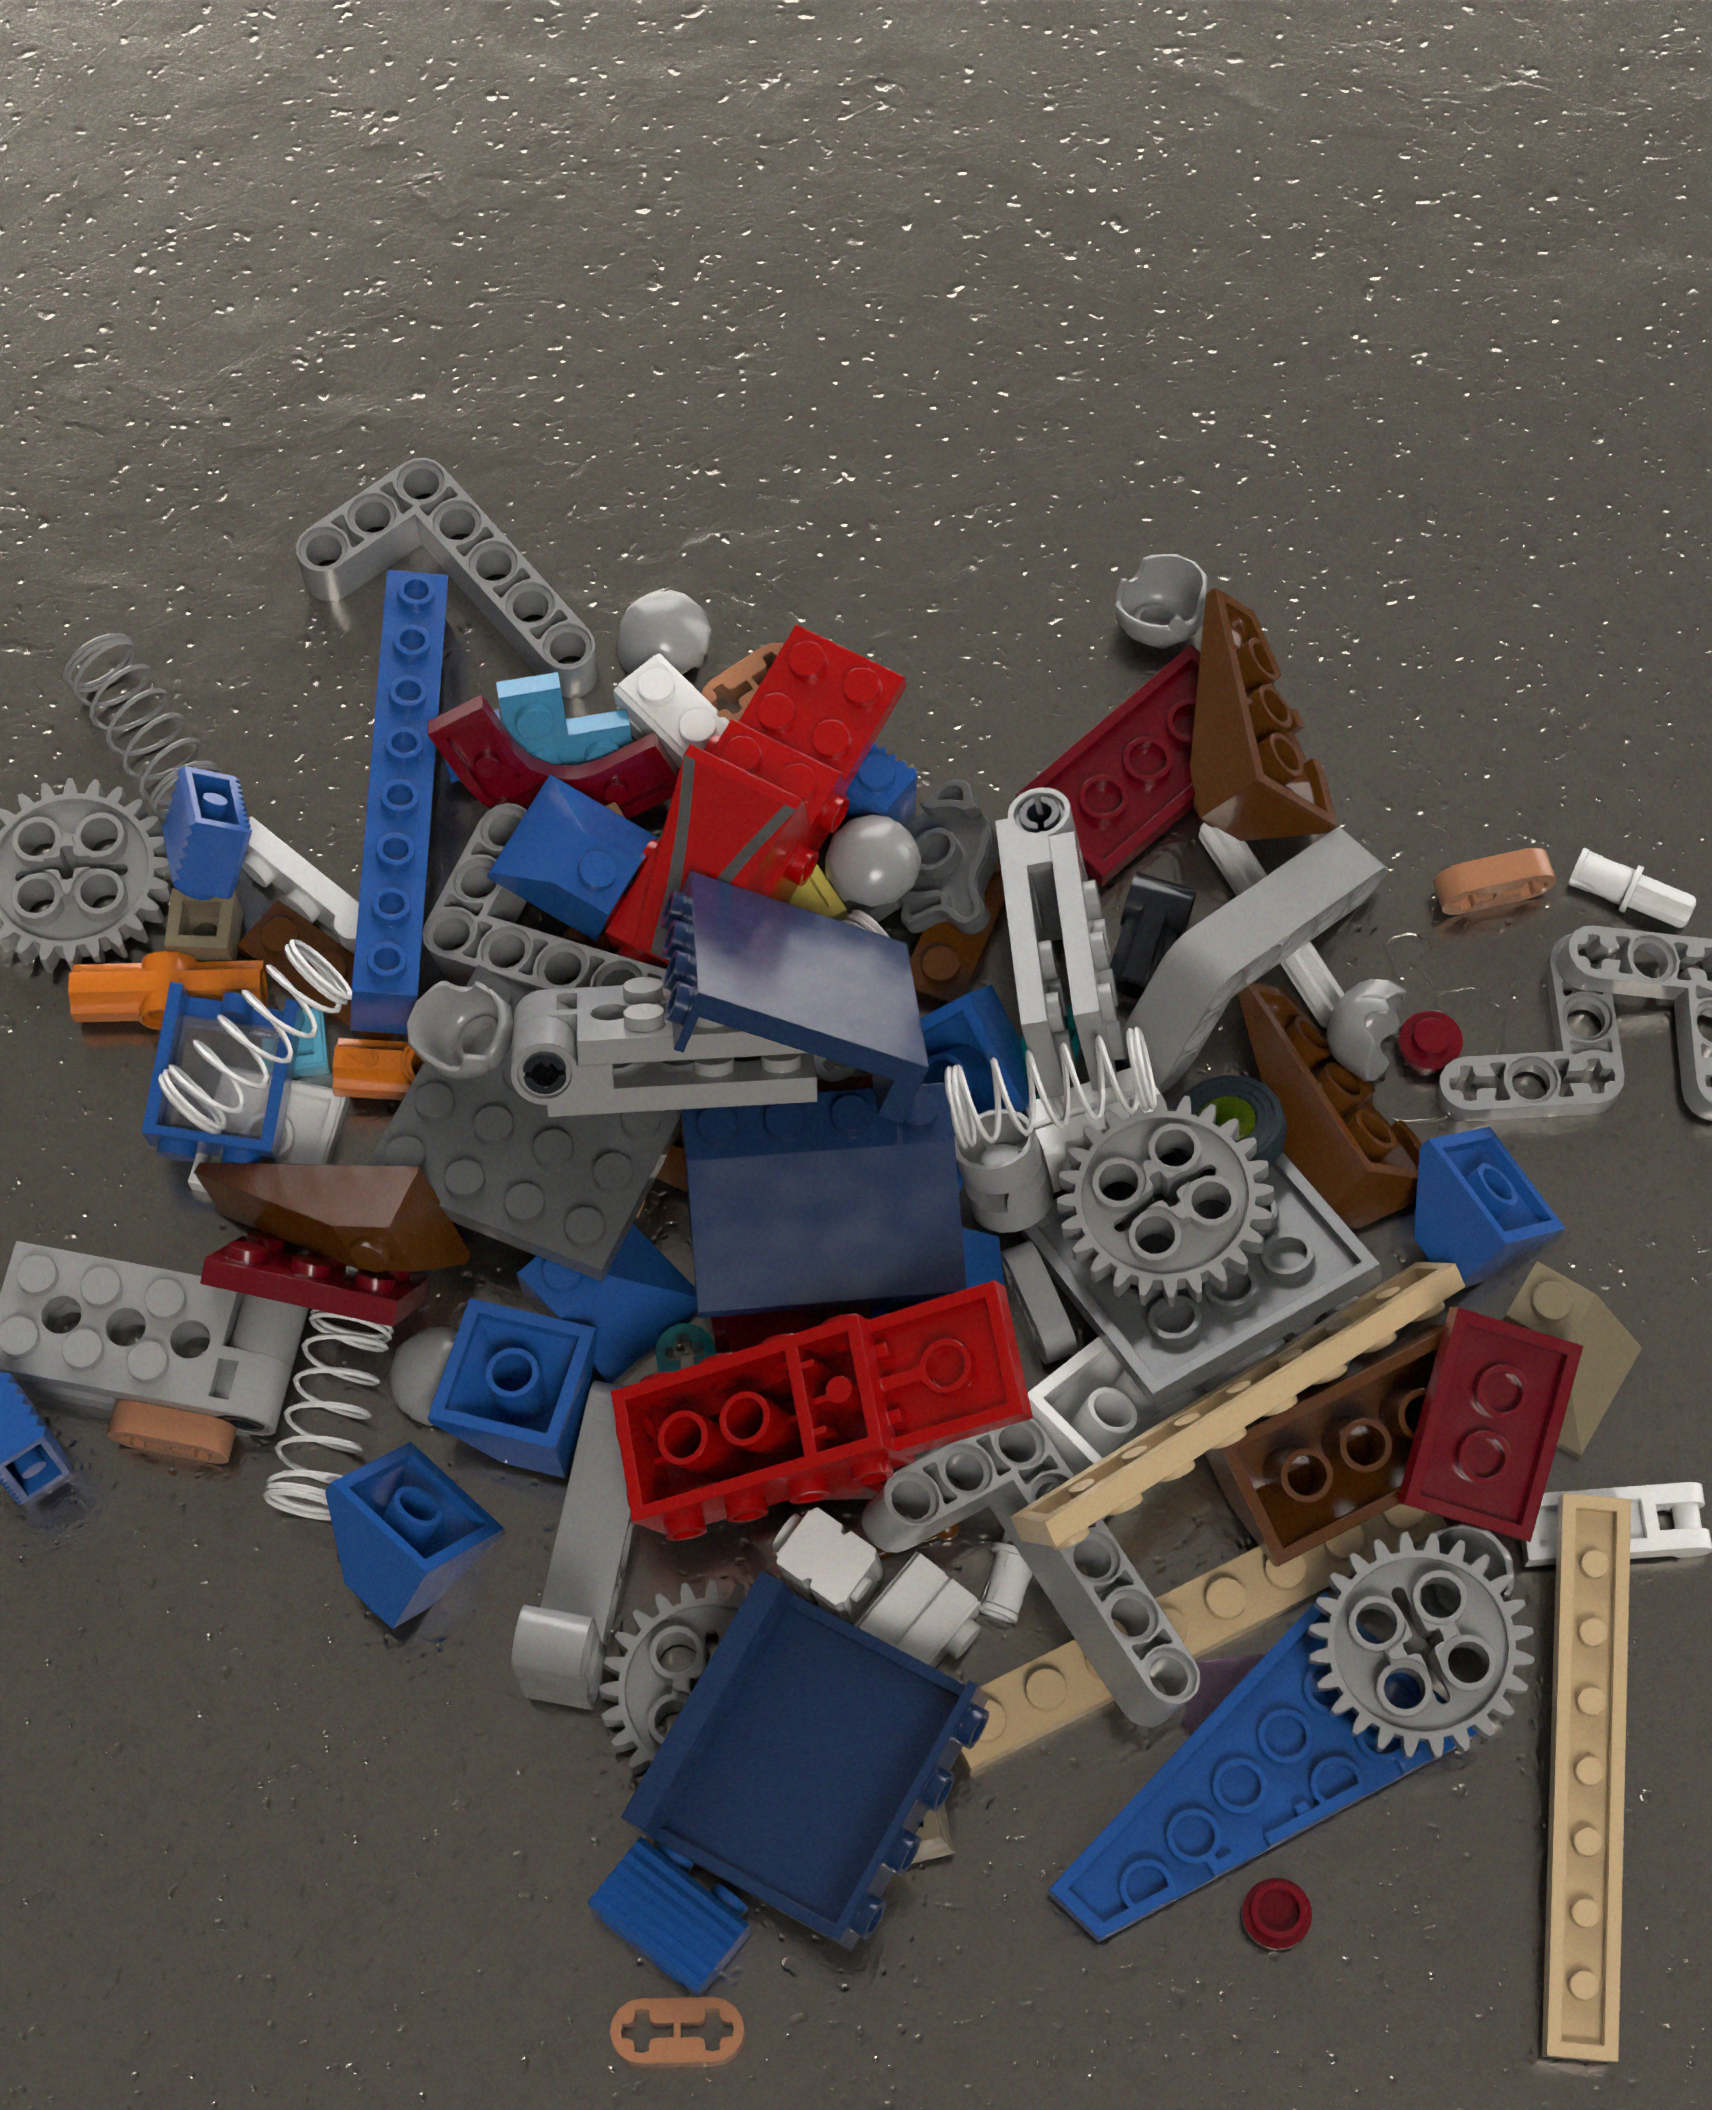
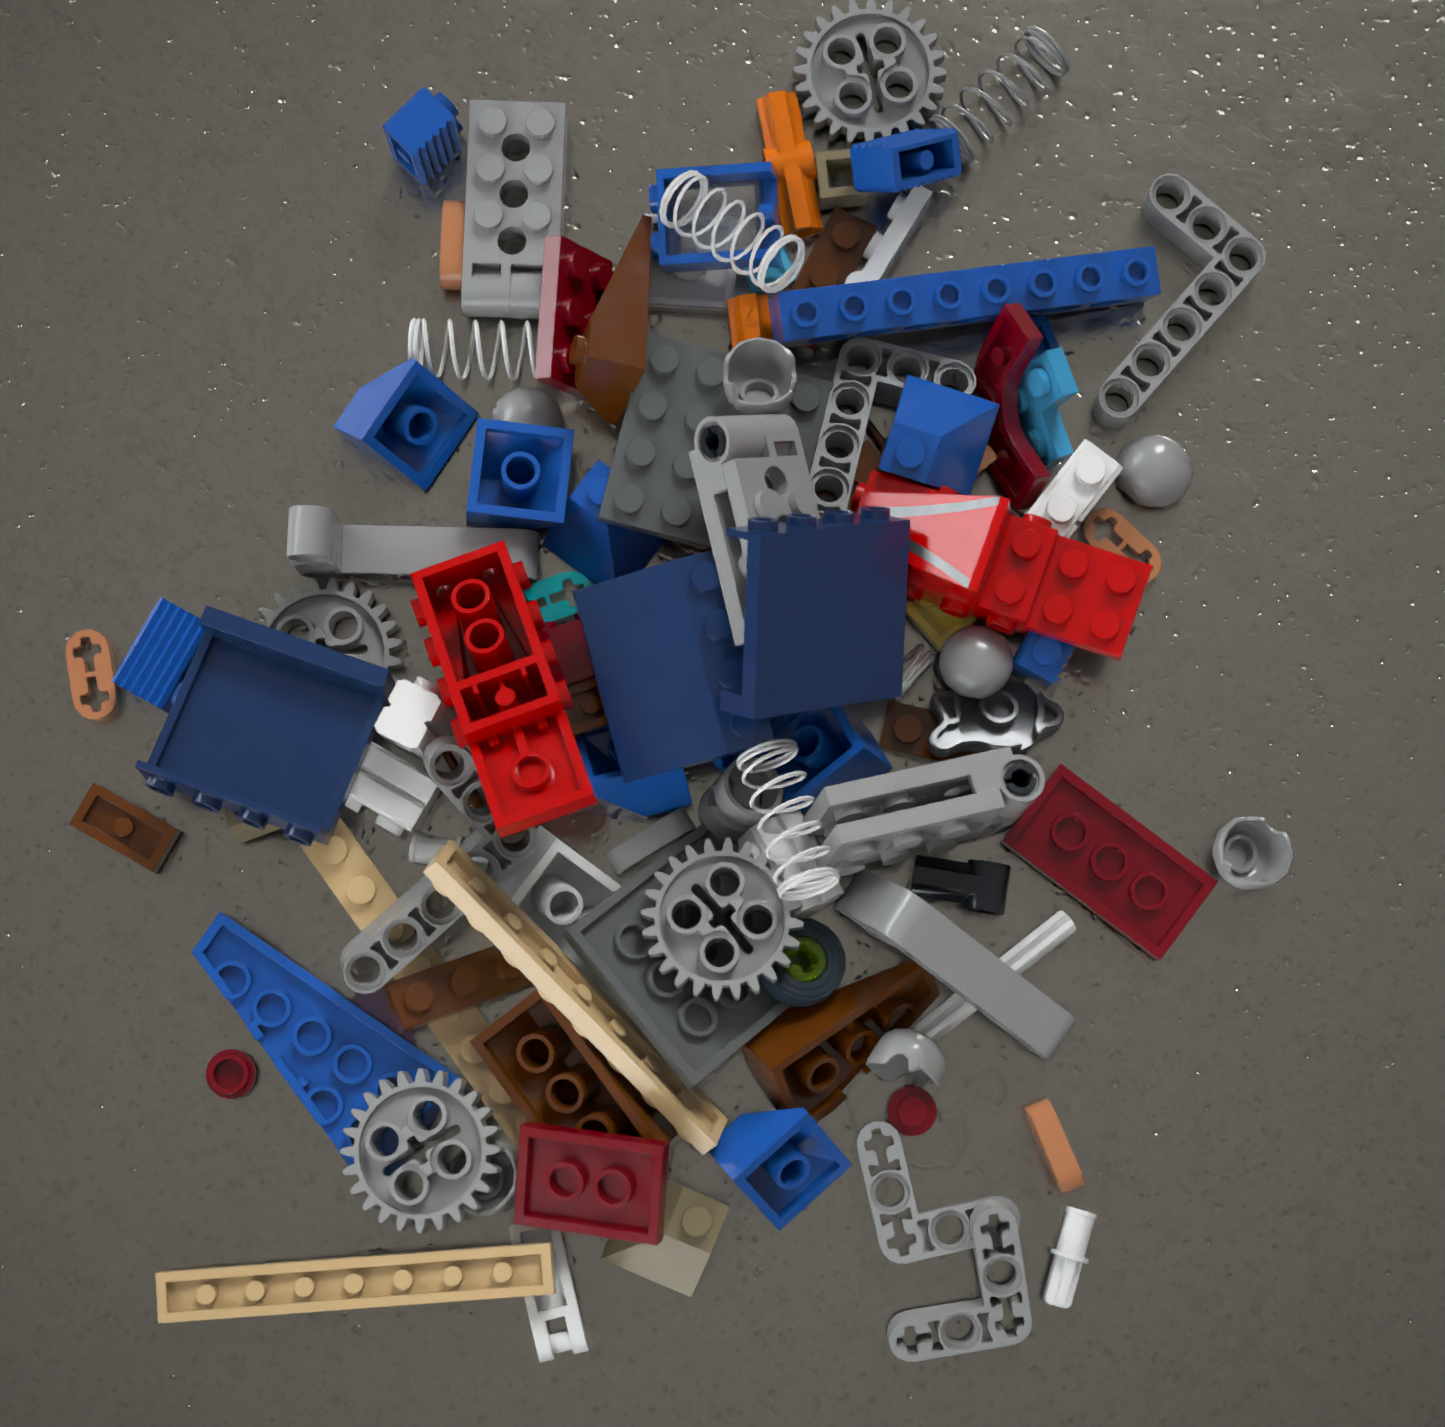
camera: 80 degrees right, 15 degrees up
reddish brown wedge [1190,587,1338,841] -> none
none -> reddish brown plate [69,782,181,873]
none -> reddish brown plate [383,945,535,1033]

